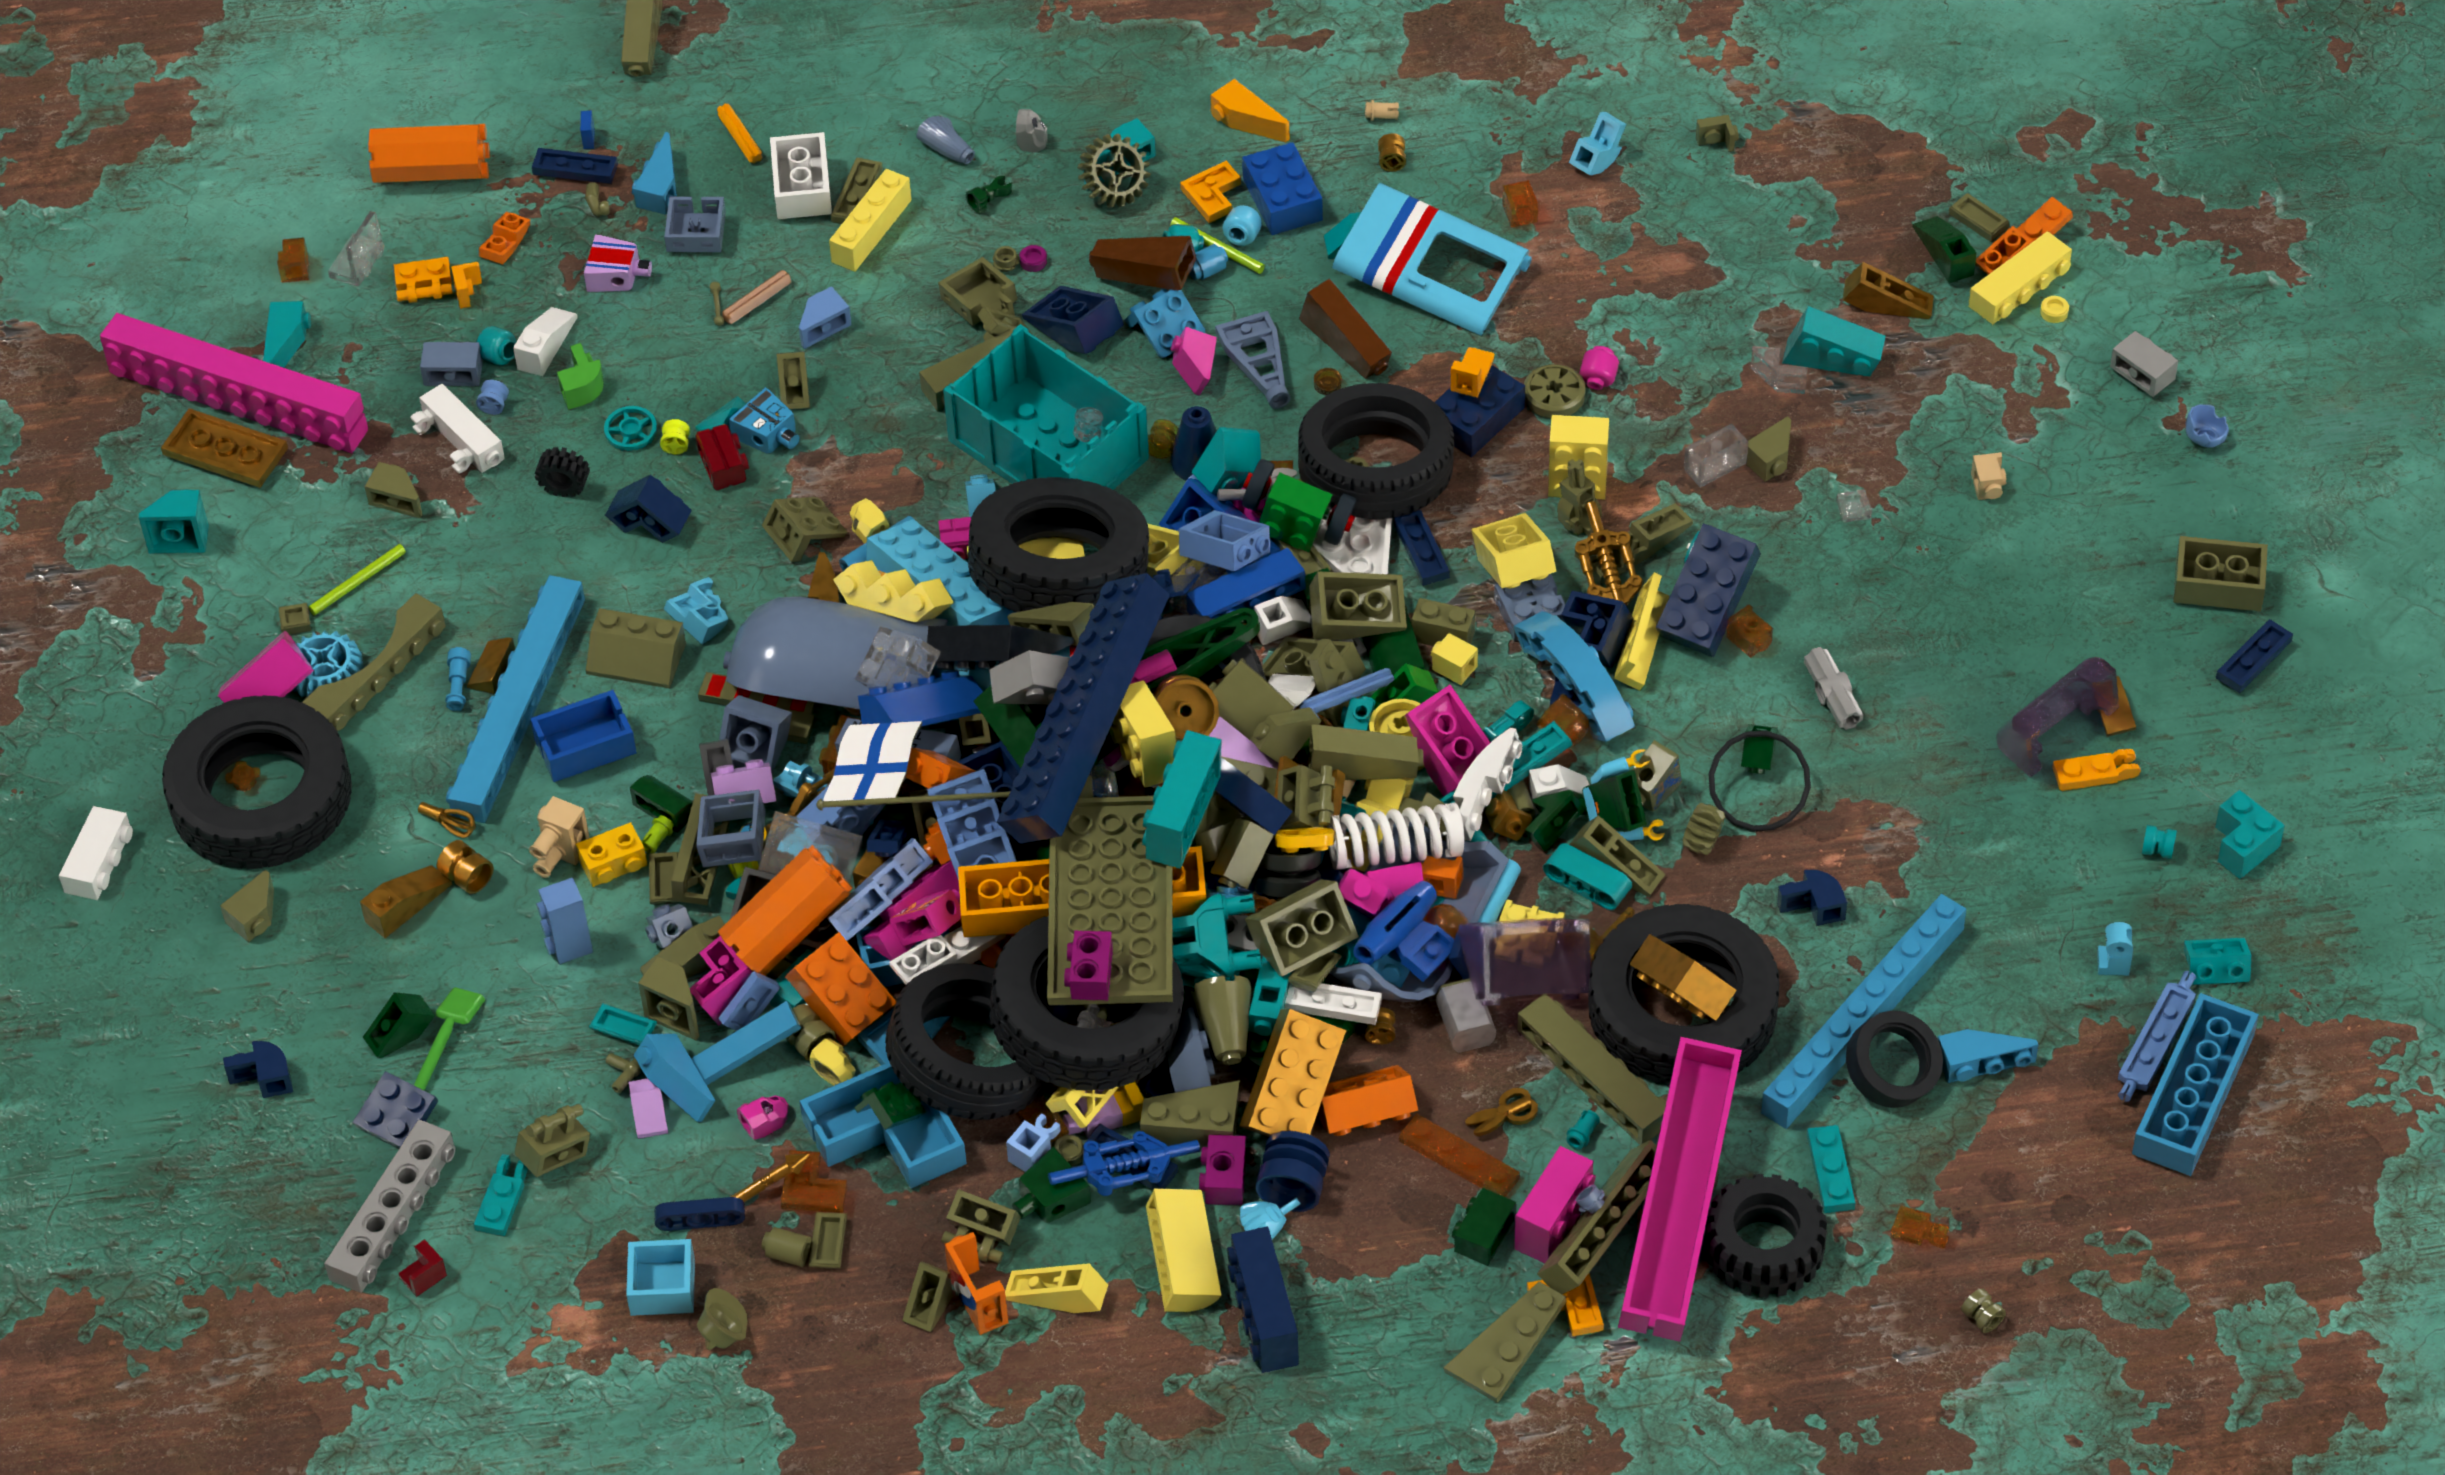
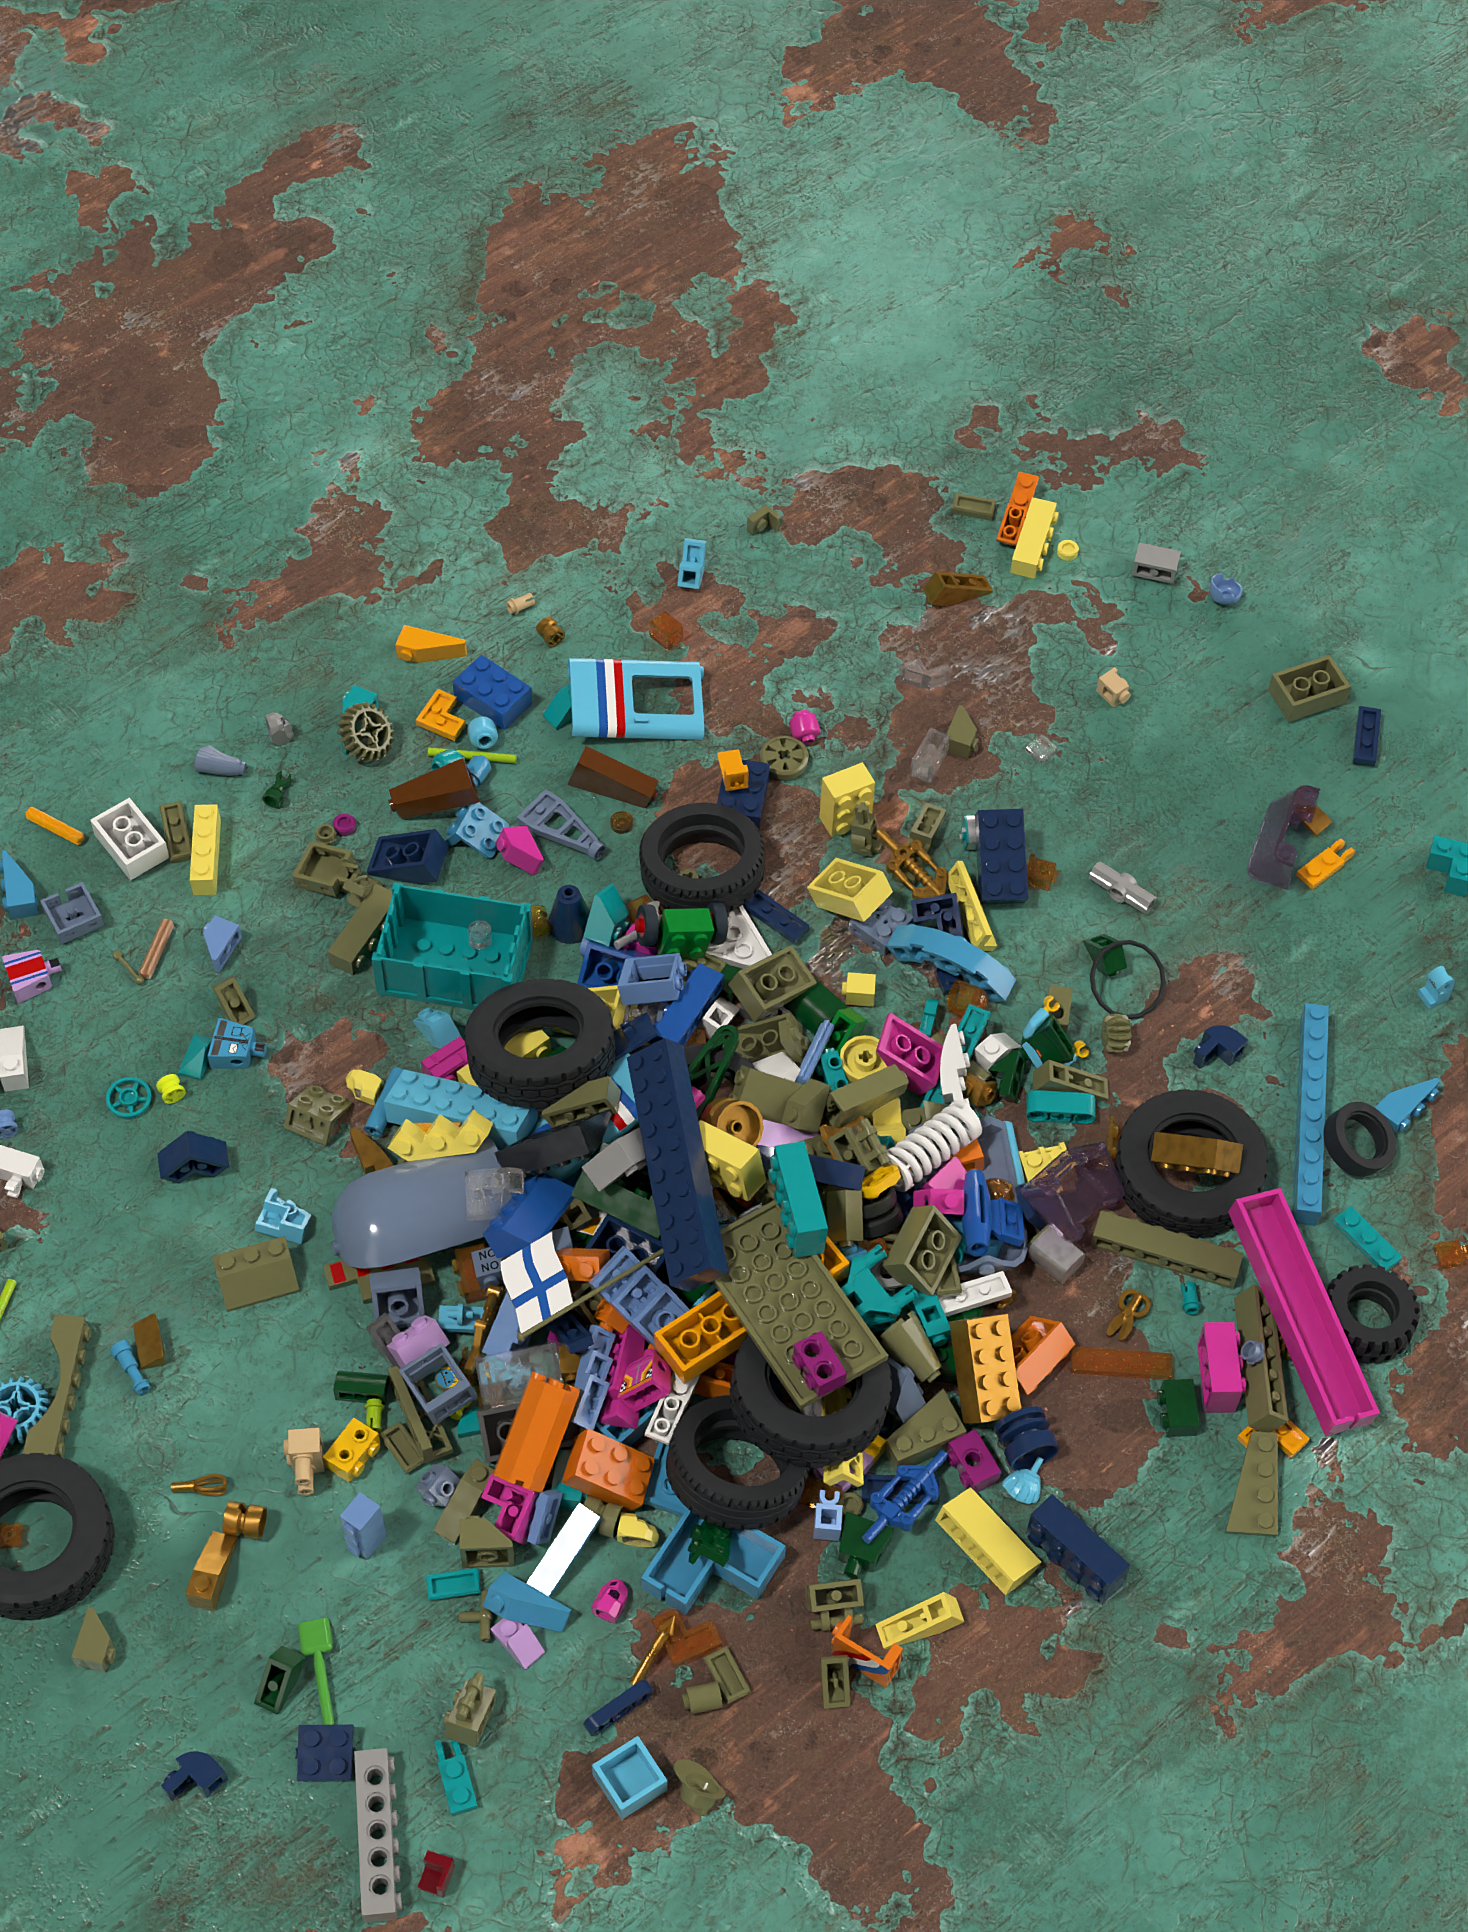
camera: 35 degrees left, 5 degrees up
dark azure brick [446,575,585,823] -> none
blue piece [530,690,637,782] -> none
black tyre [535,447,590,498] -> none
bright green brick [557,343,604,410] -> none
dark red brick [695,424,749,491] -> none
olive brick [1411,598,1475,646] -> none
teal wedge [1782,306,1886,377] -> none
dark green slope [1912,216,1977,283] -> none
teal wheel [2142,825,2177,860] -> none

